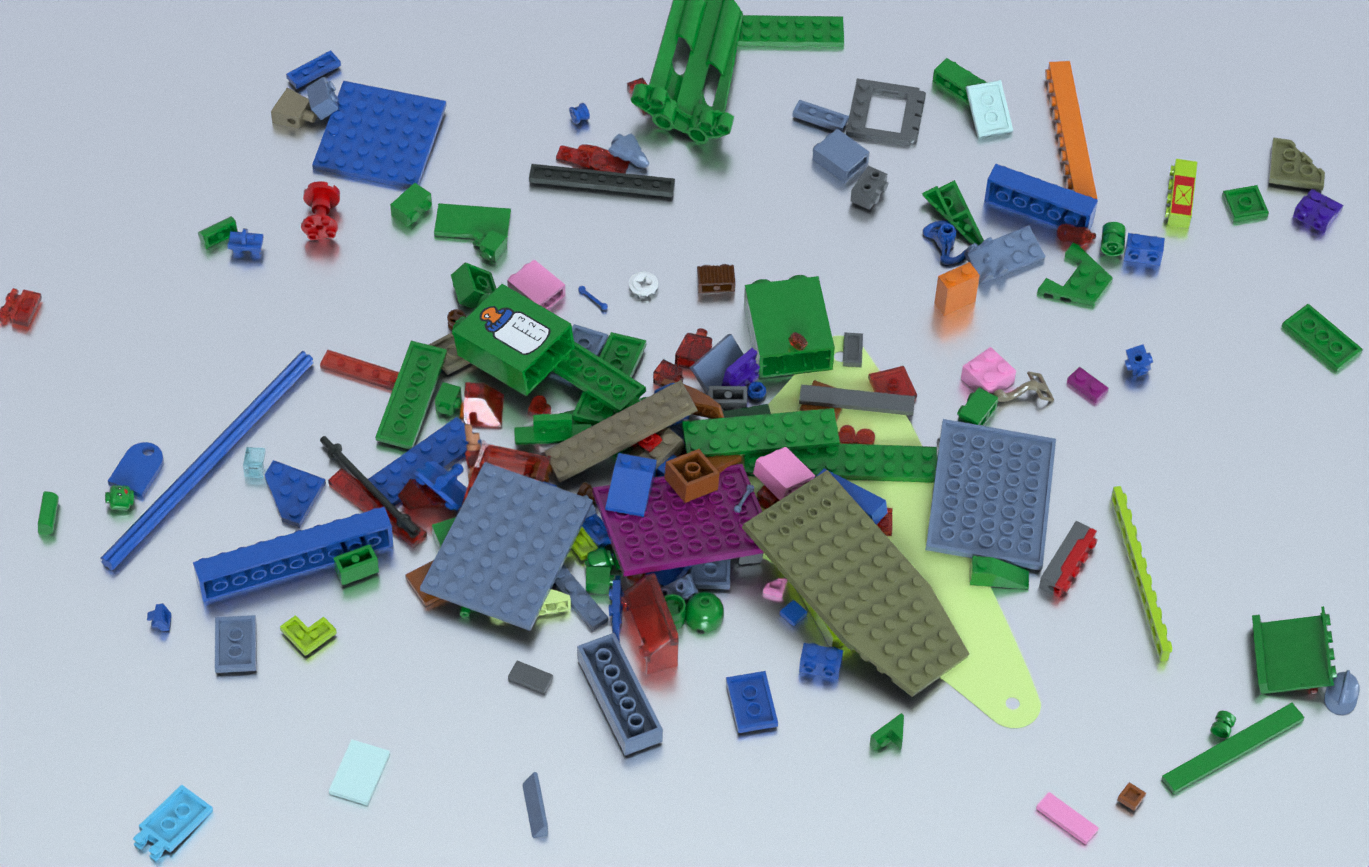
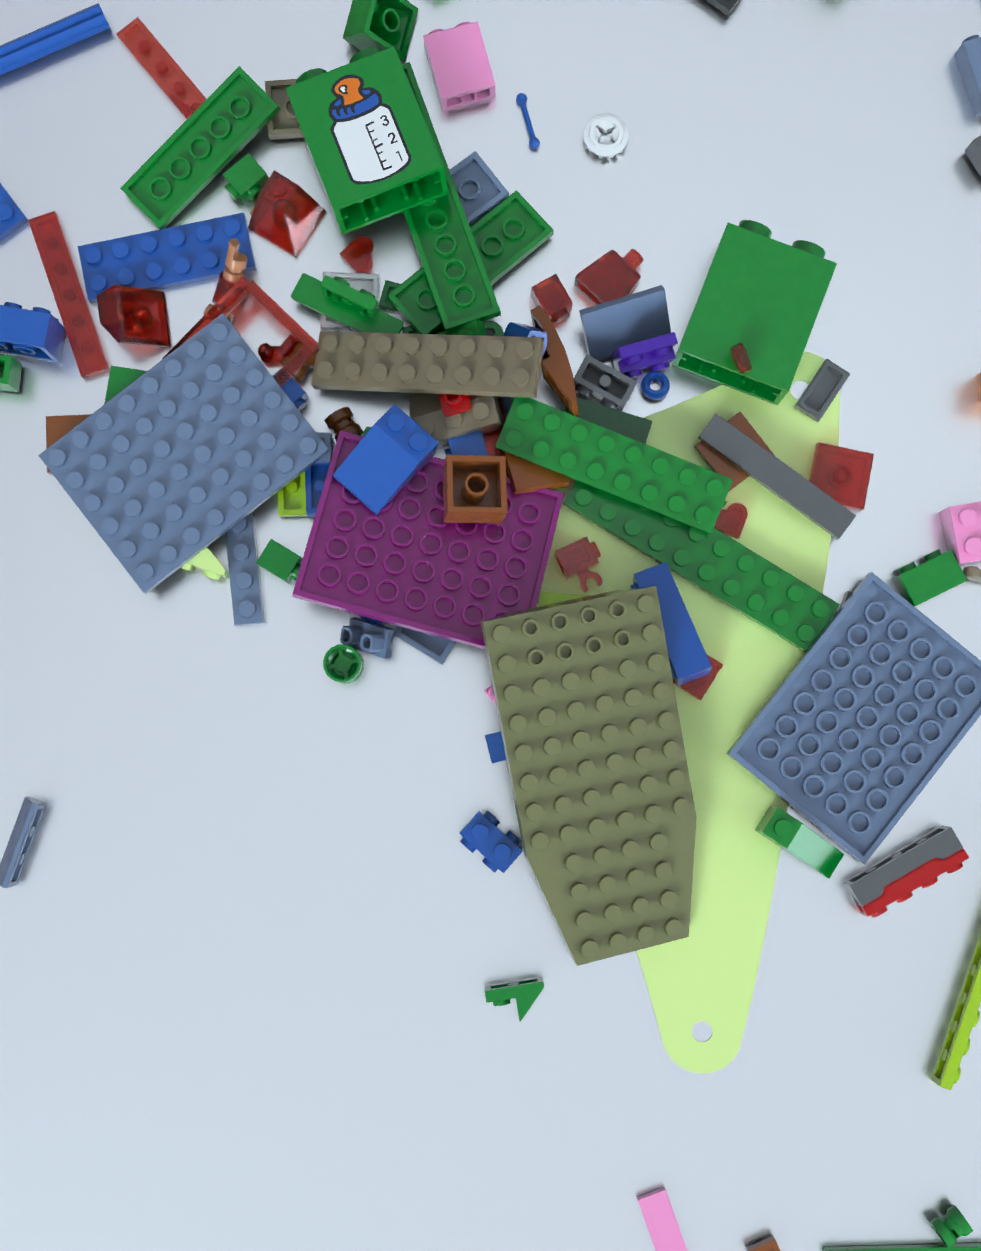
camera: 30 degrees right, 30 degrees up
pearl dark grey bar [320,436,420,538] -> none
blue shield [413,461,470,511] -> none
reddish brown wheel [447,309,466,332] -> none
dark grey tile [508,660,553,694] -> none
sand blue brick [577,633,663,756] -> none
green head [584,547,615,571] -> none
blue plate [609,575,623,643] -> none
clear red windscreen [620,573,679,675] -> none
green cylinder [685,592,724,632] -> none
reddish brown brick [697,264,736,293] -> none
blue plate [726,671,778,733] -> none
sand blue hinge [734,485,754,513] -> none
bright pink brick [753,447,815,500] -> none
clear red tile [856,428,875,445] -> none

